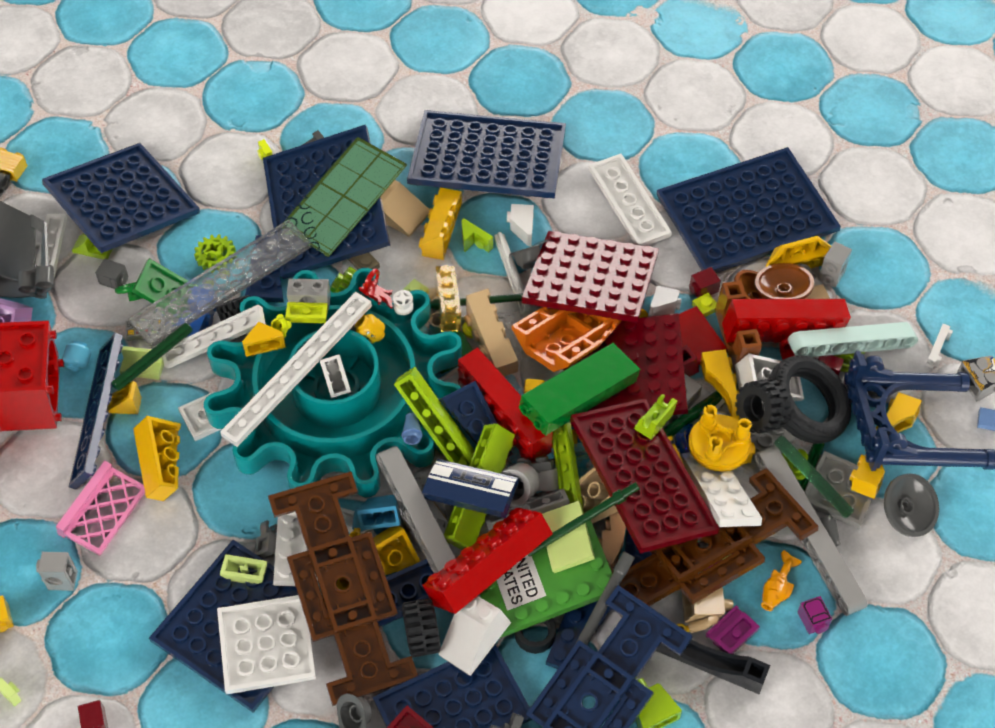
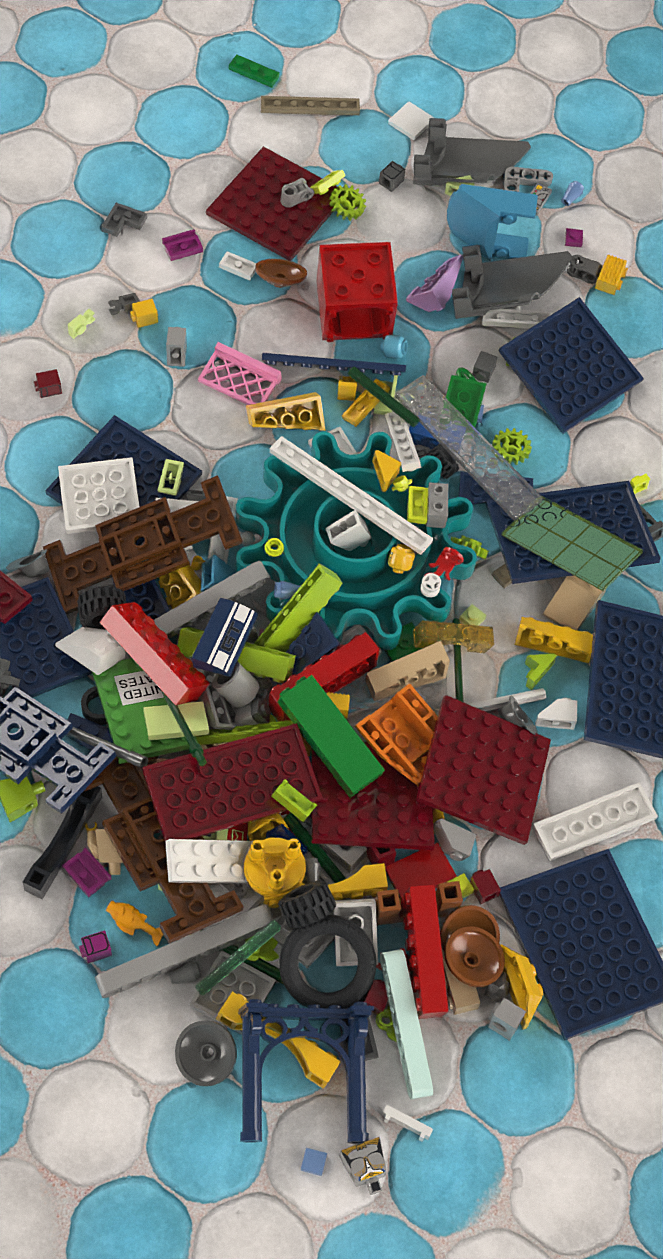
camera: 85 degrees right, 5 degrees up
none -> neon yellow plate [265,538,284,557]
none -> yellow tile [342,379,390,427]

